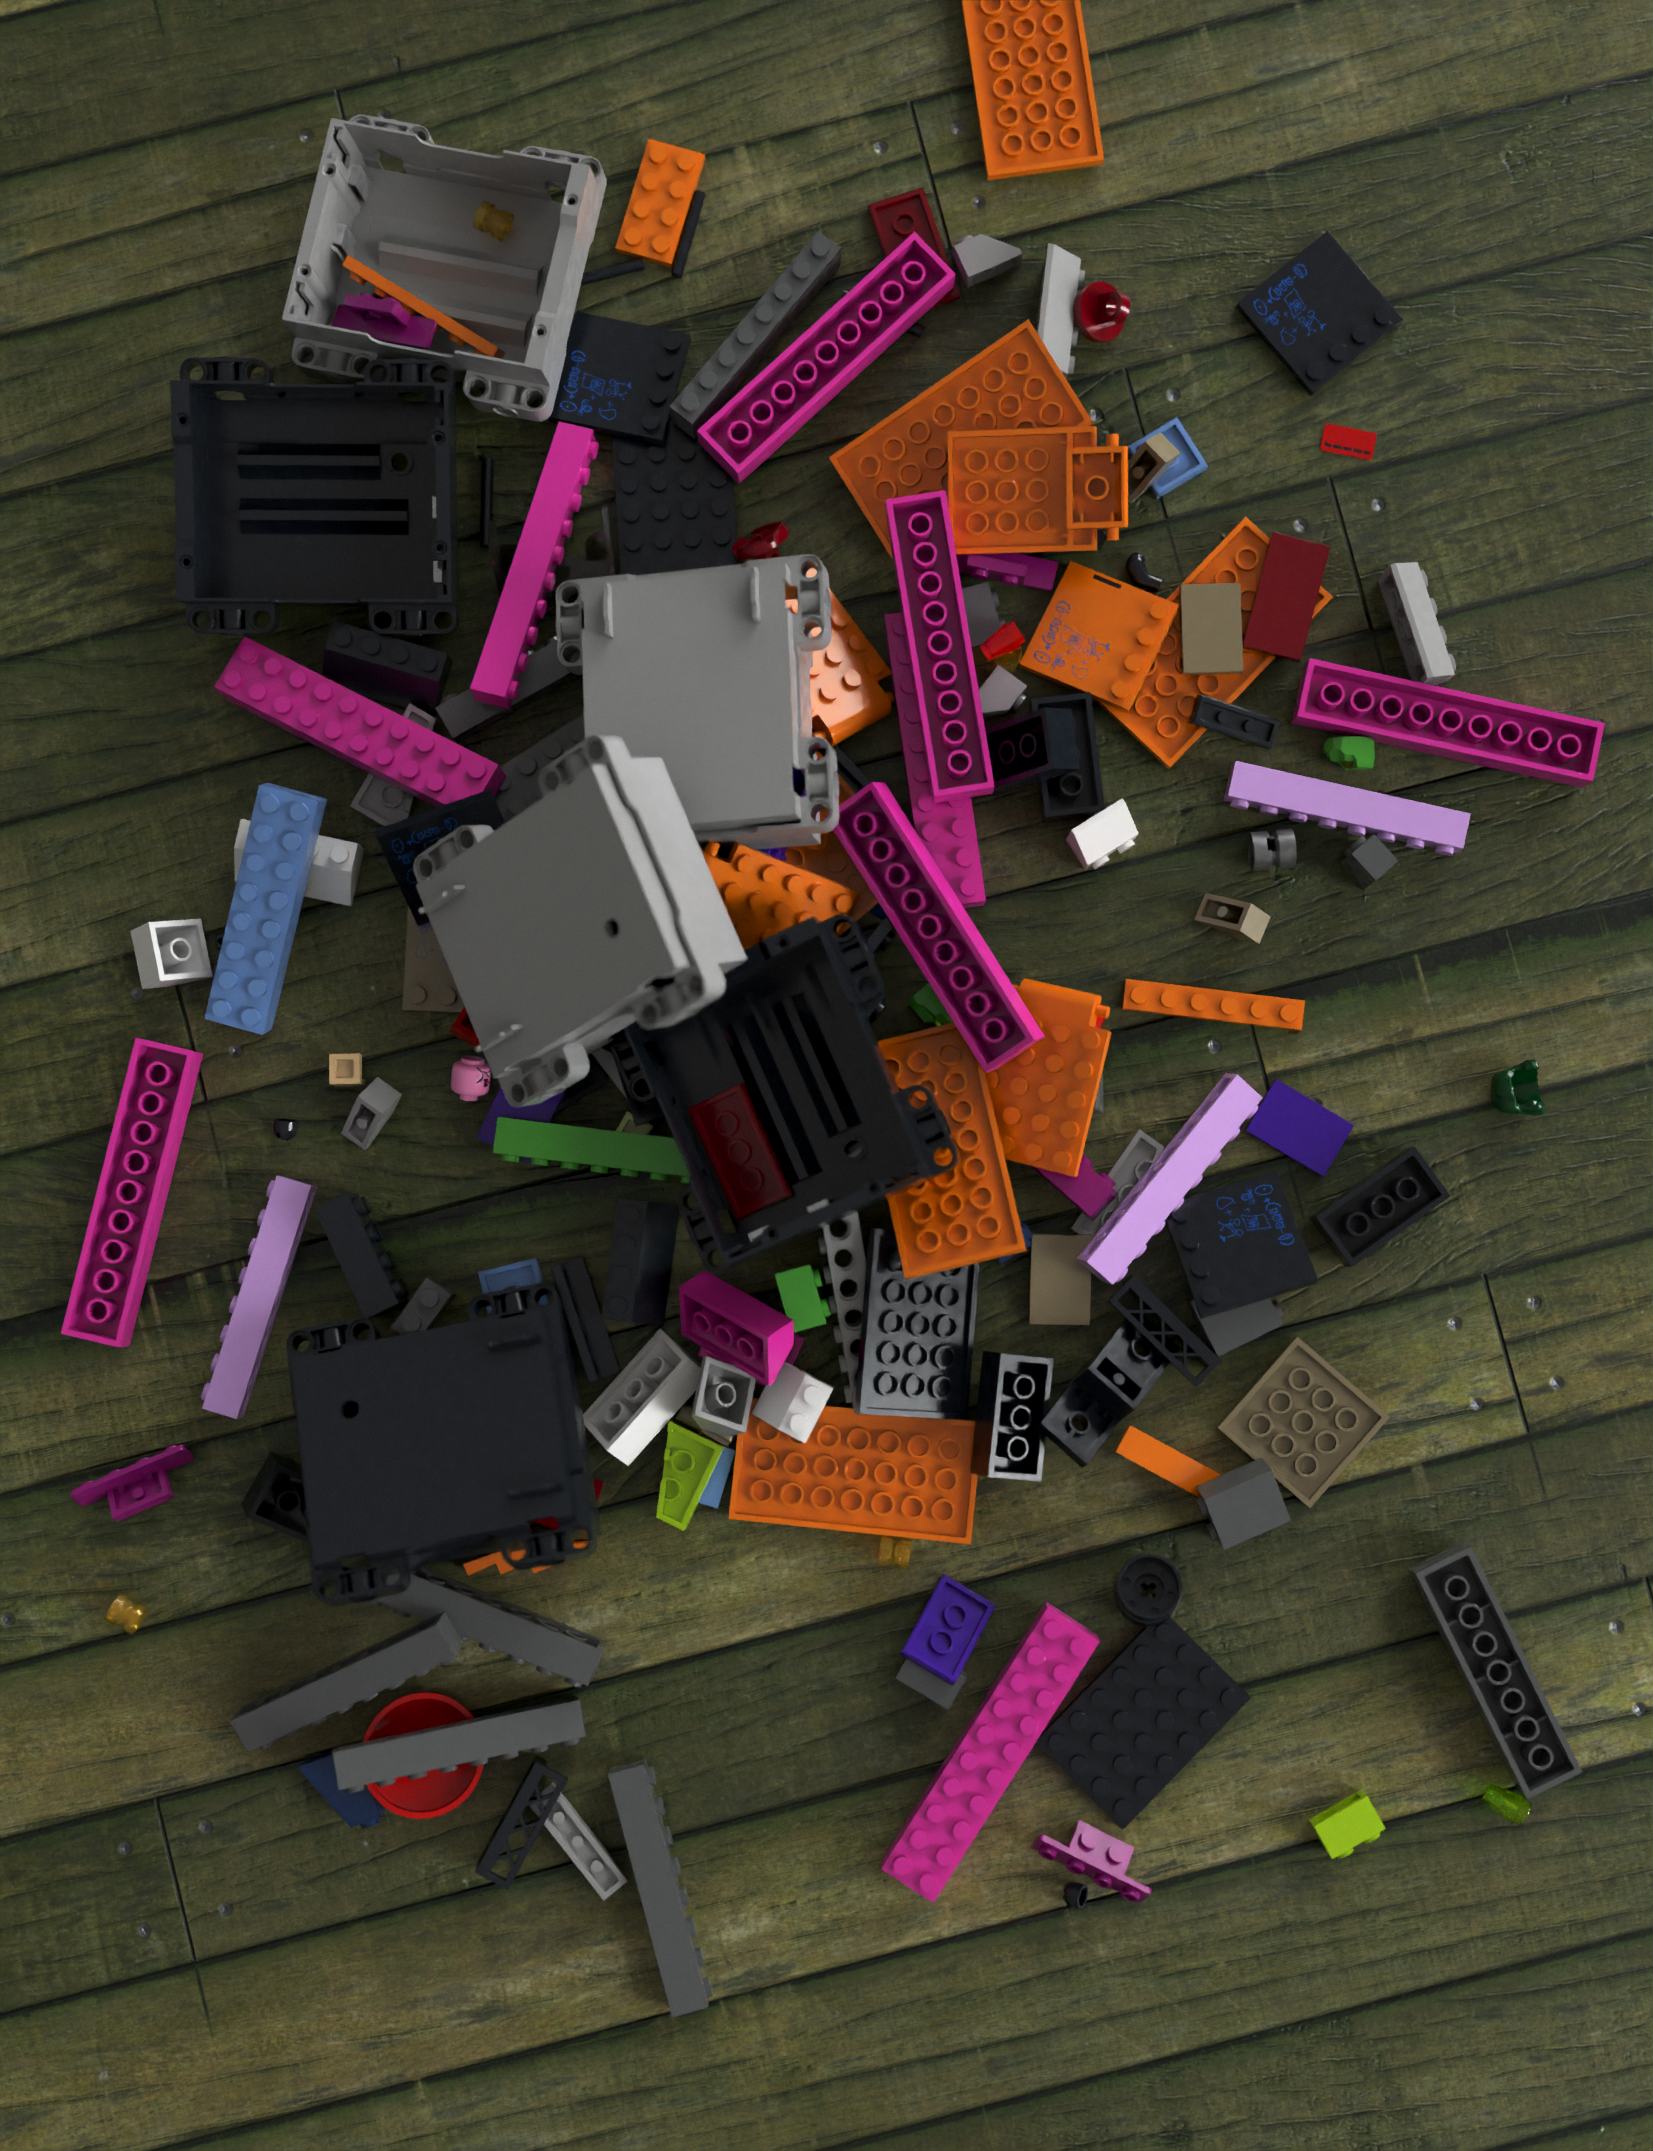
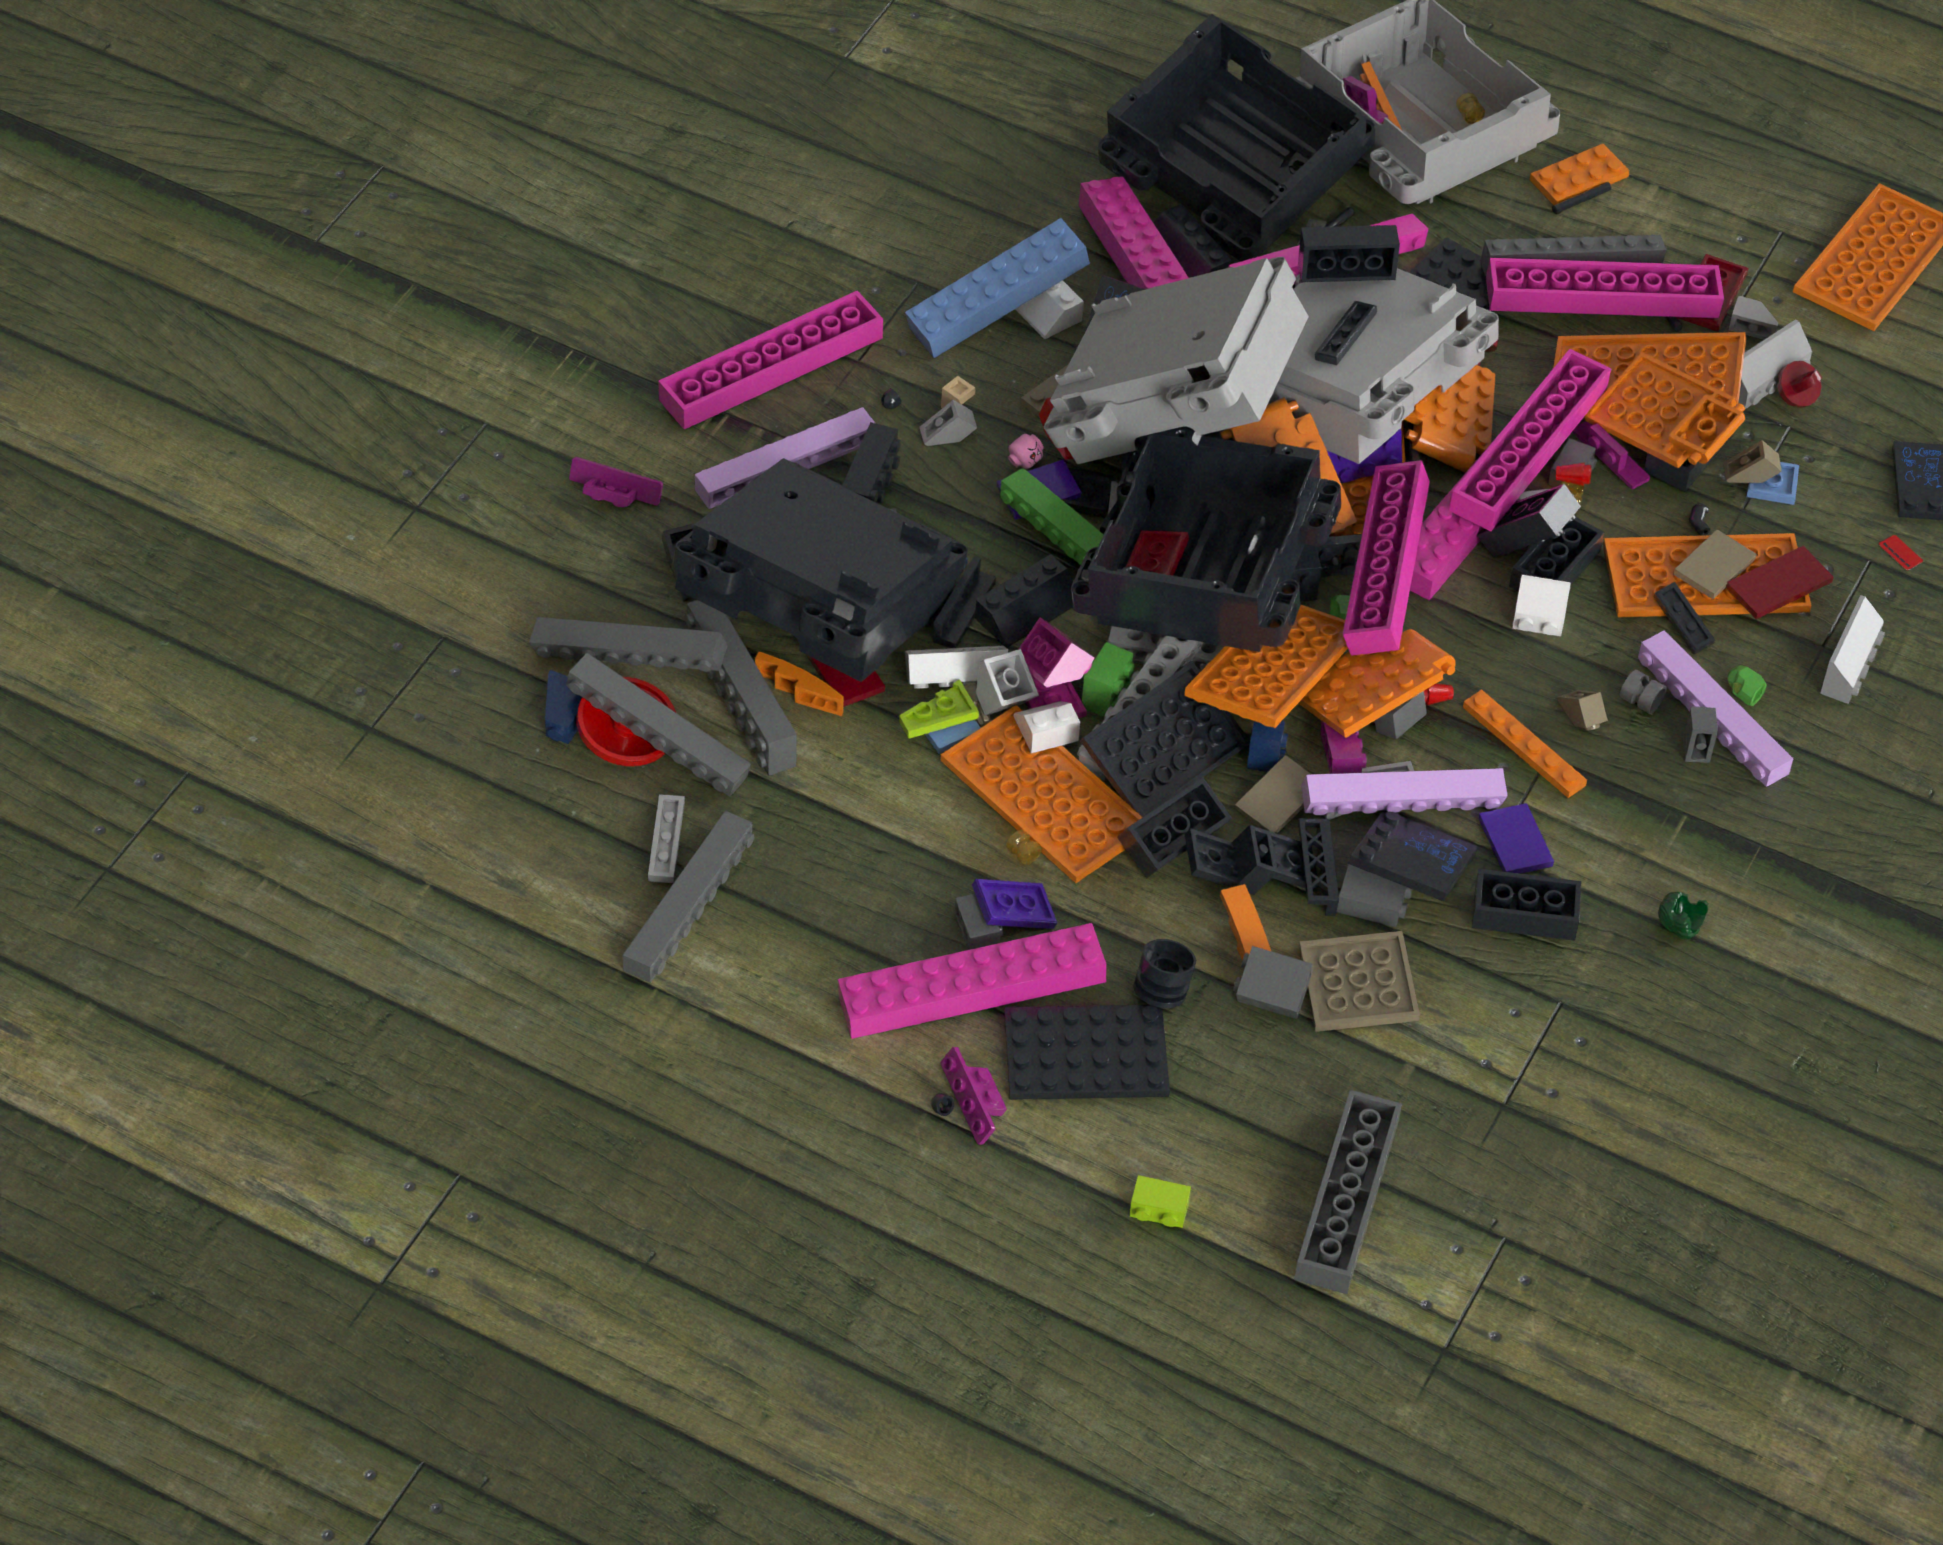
camera: 35 degrees right, 35 degrees down
clear yellow wheel [105,1593,148,1635] -> none
white slope [131,919,213,989] -> none
black fence [475,1755,568,1889] -> none
black plate [548,311,691,445] -> none
black bar [580,258,645,286] -> none
orange plate [1019,561,1179,713] -> none
dark pink brick [1291,658,1605,788] -> none
clear neon green cone [1482,1783,1532,1825] -> none
none -> black brick [1298,225,1400,283]
none -> black tile [1315,301,1377,365]

